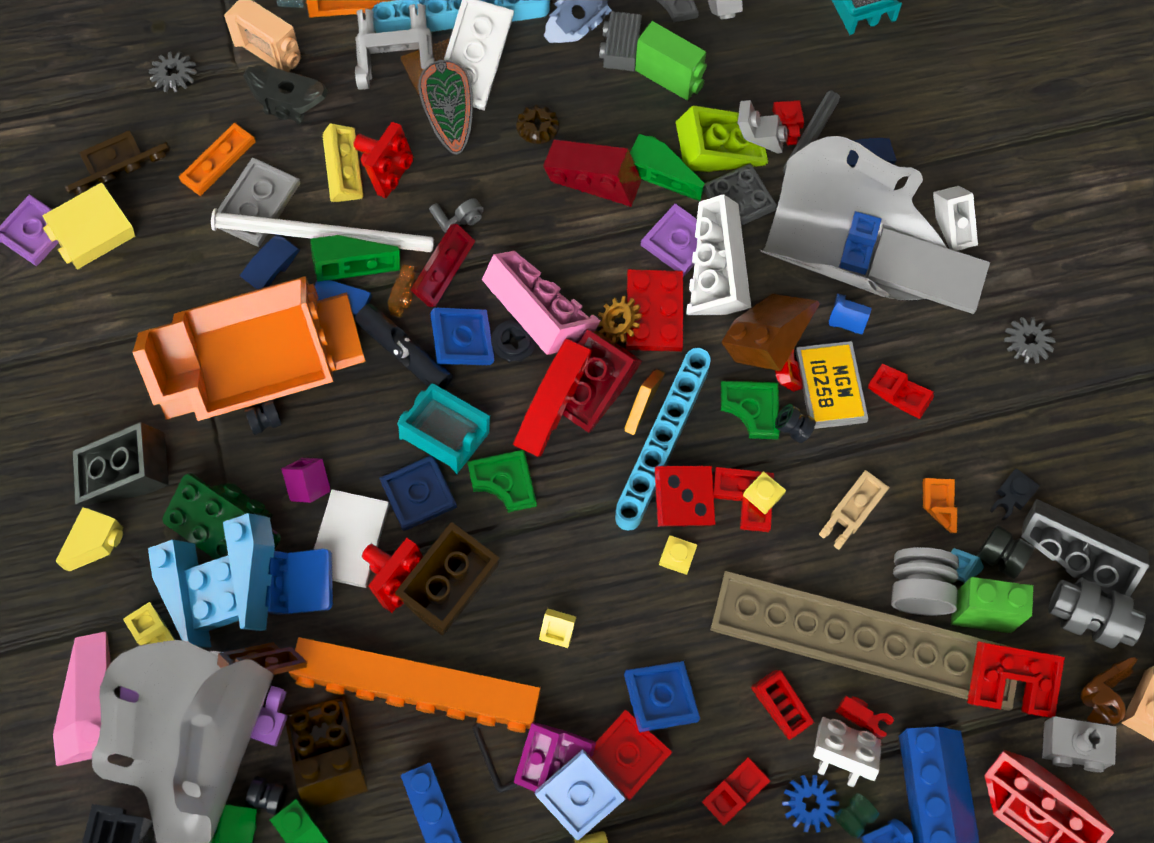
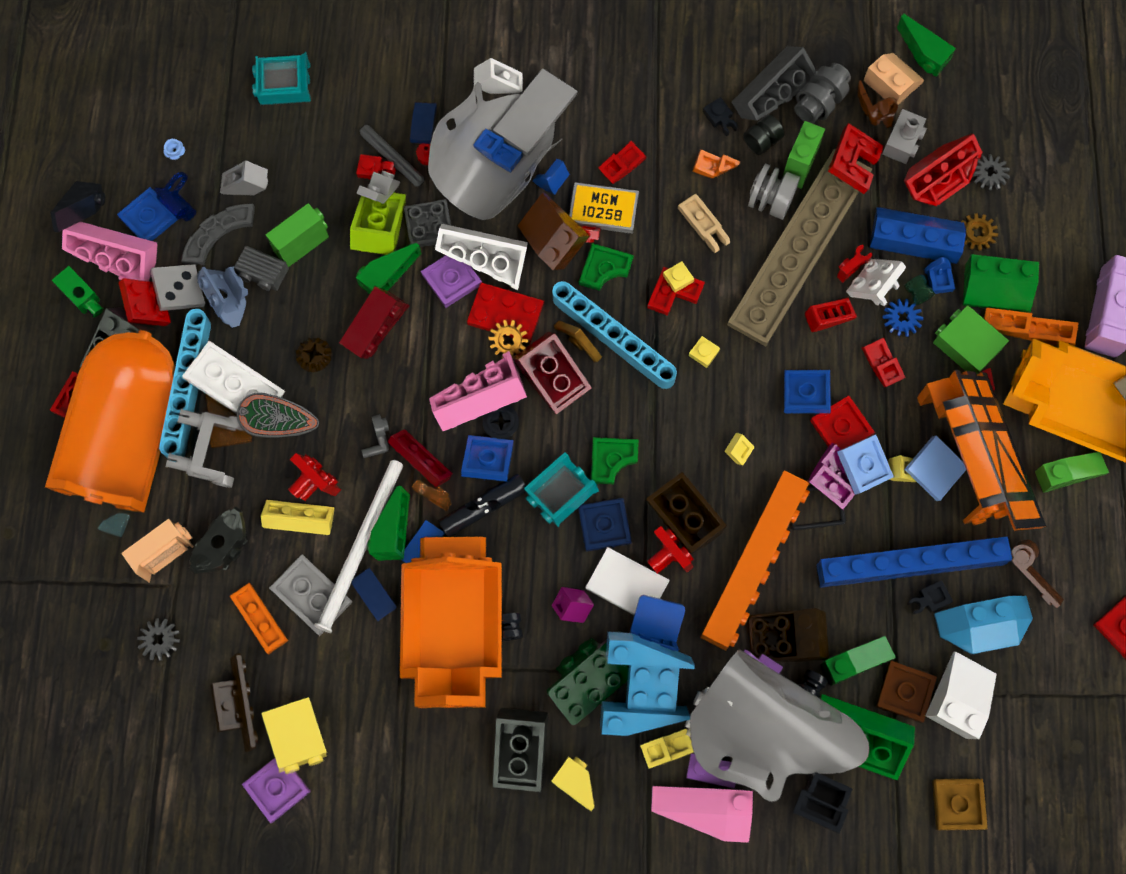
camera: 70 degrees left, 5 degrees up
reddish brown slope [217,642,307,675] -> none
red slope [513,338,592,457] -> none
red tile [655,466,715,526] -> none
black wheel [775,404,816,443] -> none
medium azure slope [951,548,984,583] -> none
dark grey gear [1004,317,1055,364] -> none

